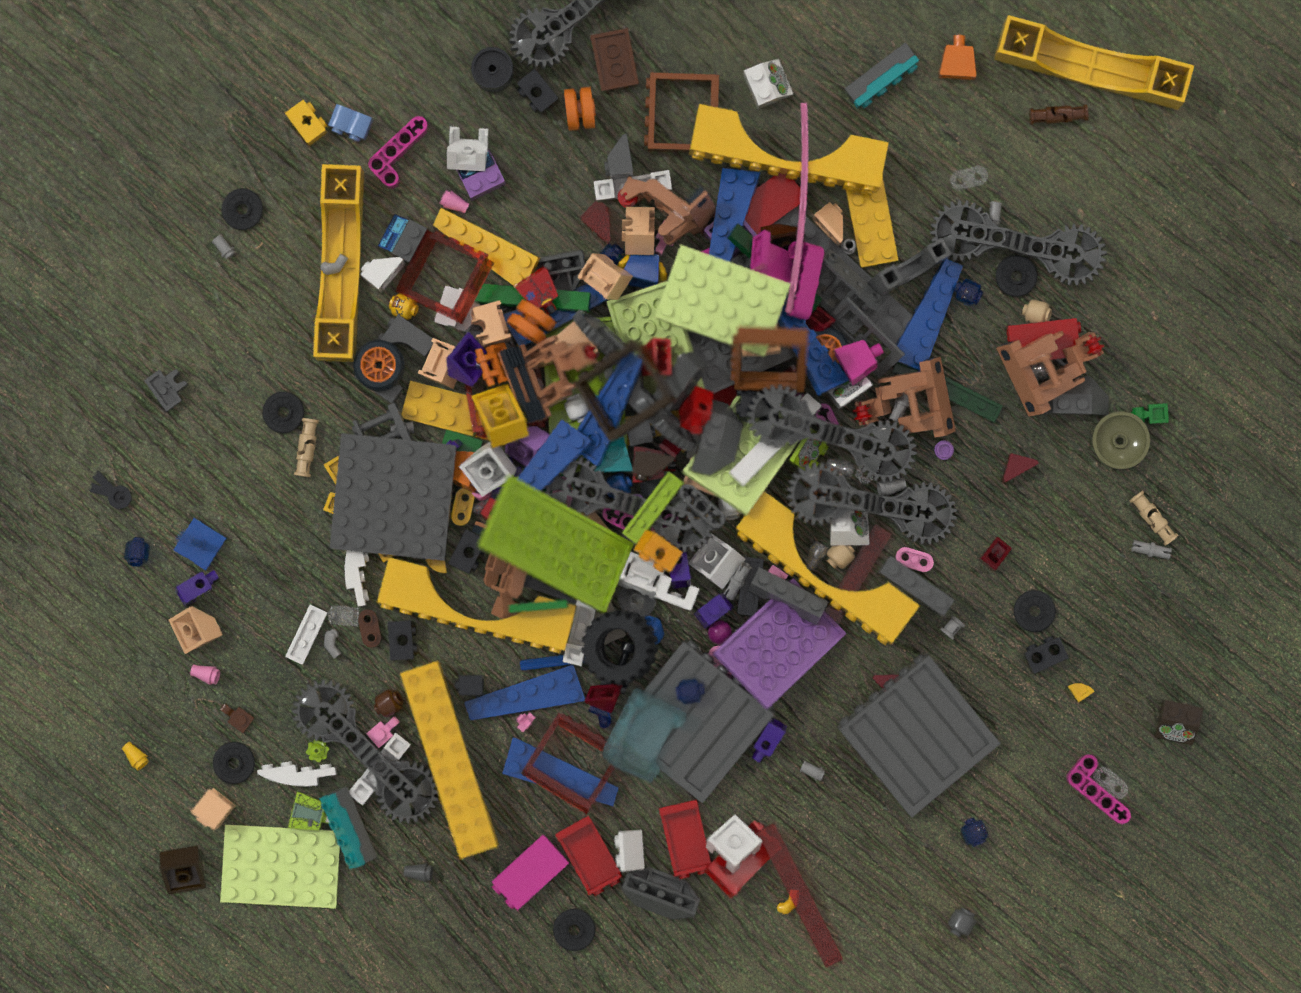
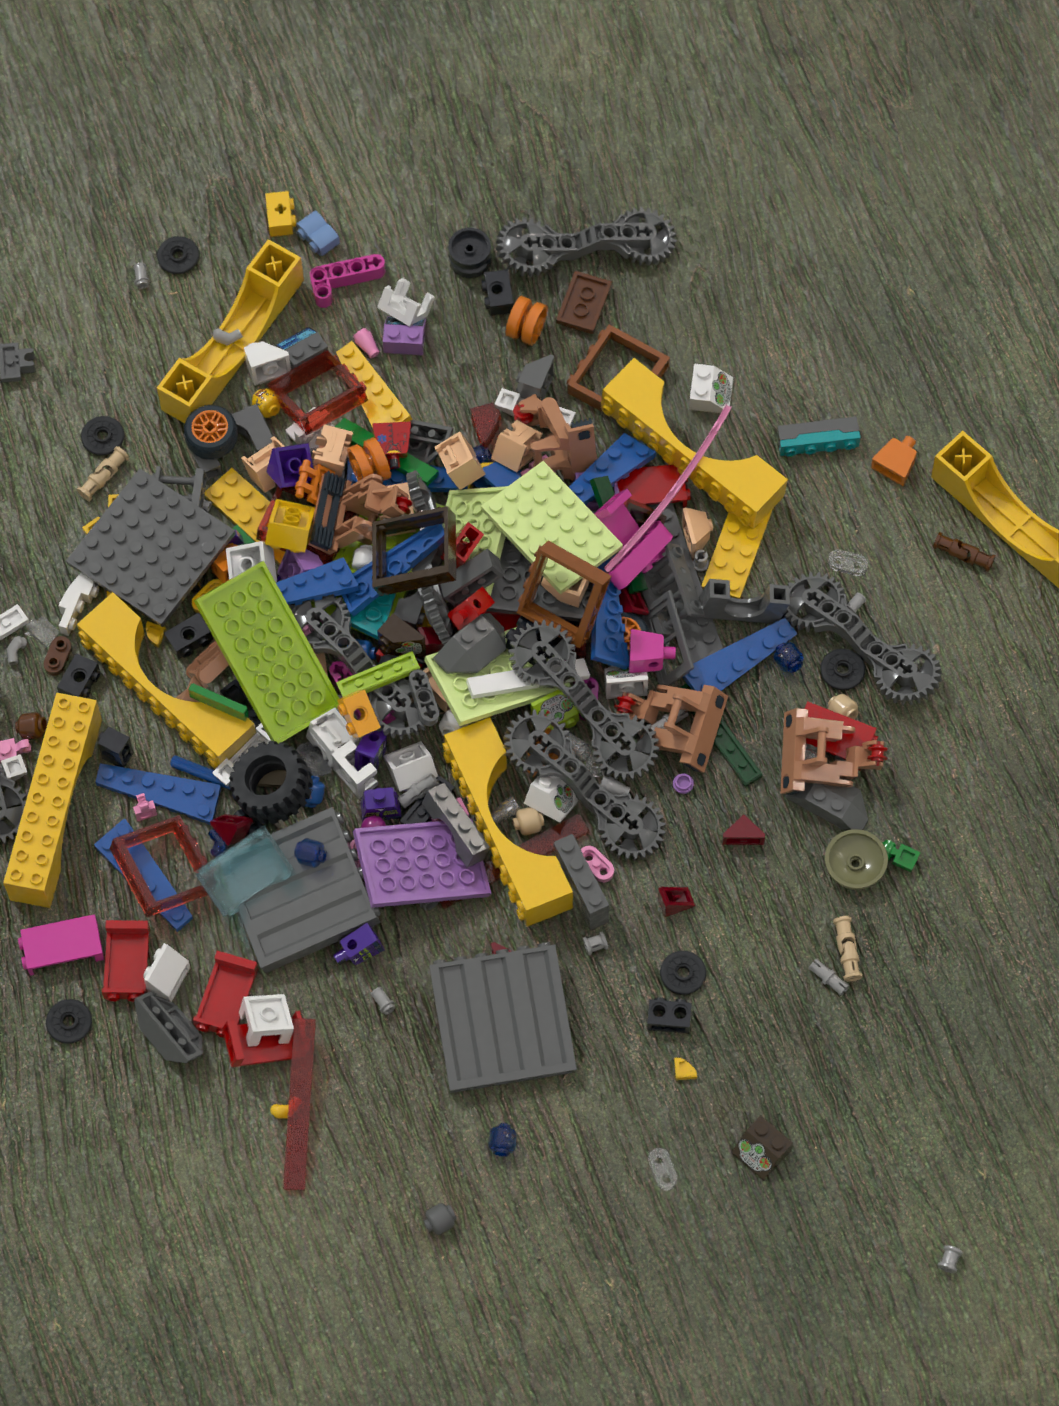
camera: 30 degrees right, 20 degrees down
dark pink beam [1066,754,1131,824] -> none

